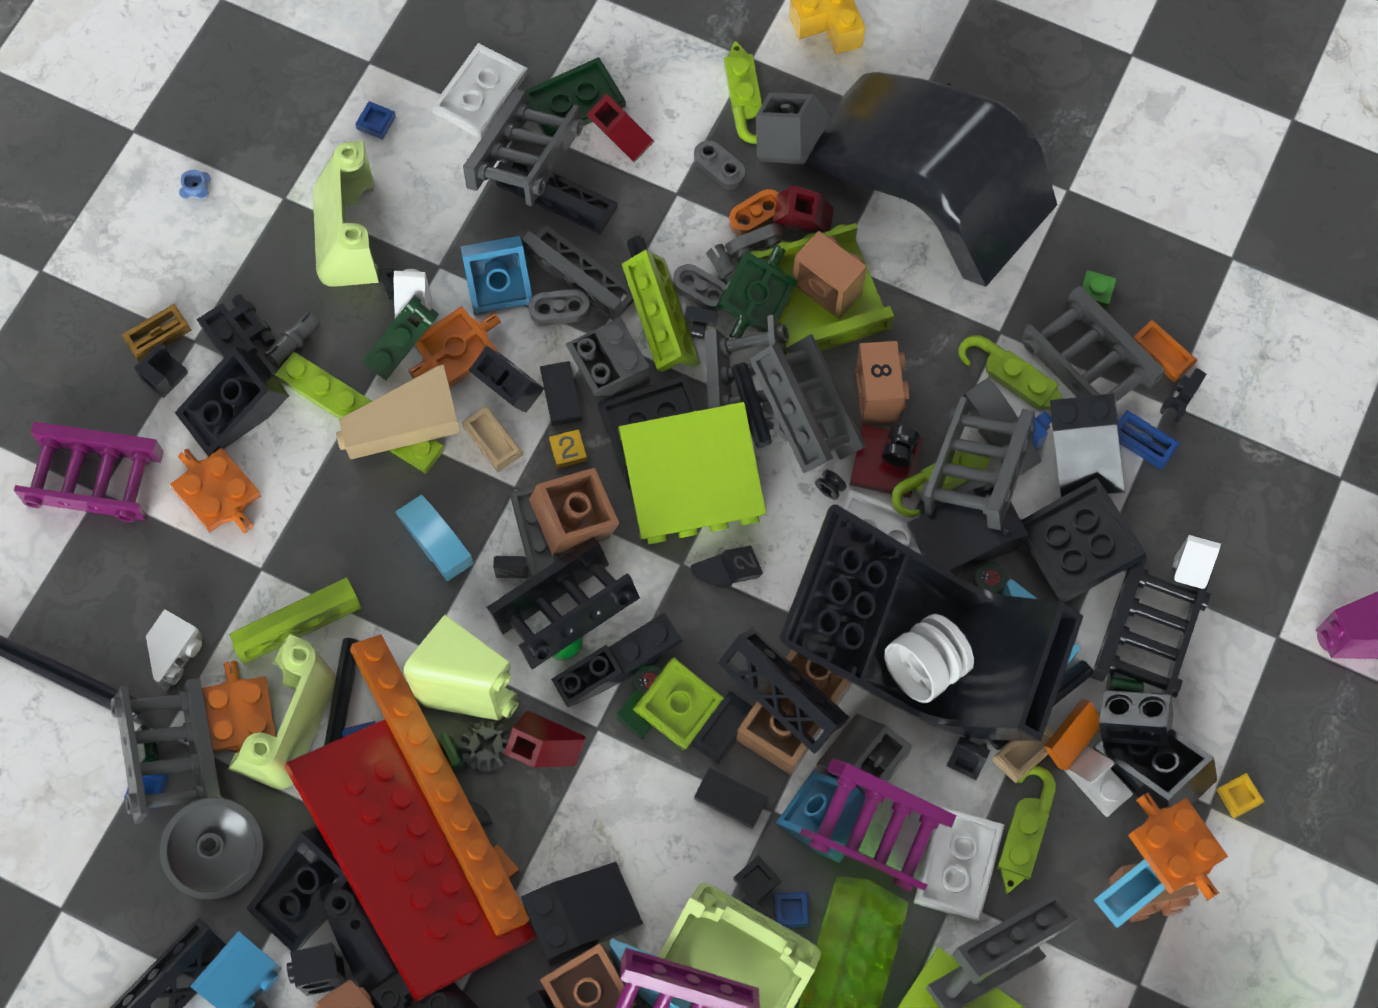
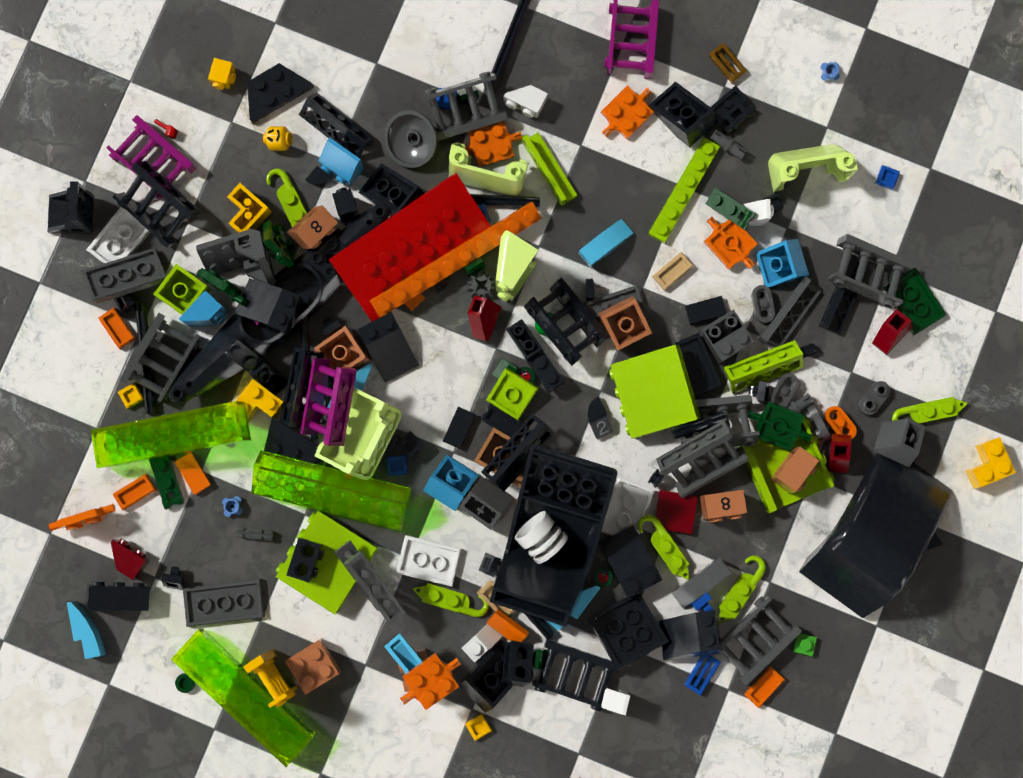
camera: 85 degrees right, 15 degrees up
black panel [134,342,188,398] -> none
tan slope [336,365,461,460] -> none
white tile [431,43,528,139] -> none
black brick [468,346,545,413] -> none
yellow tile [549,429,587,469] -> none
magenta fence [800,759,957,892] -> none
black wheel [881,425,921,468] -> none
dark grey fence [920,397,1035,530] -> none
black plate [1160,368,1207,423] -> none

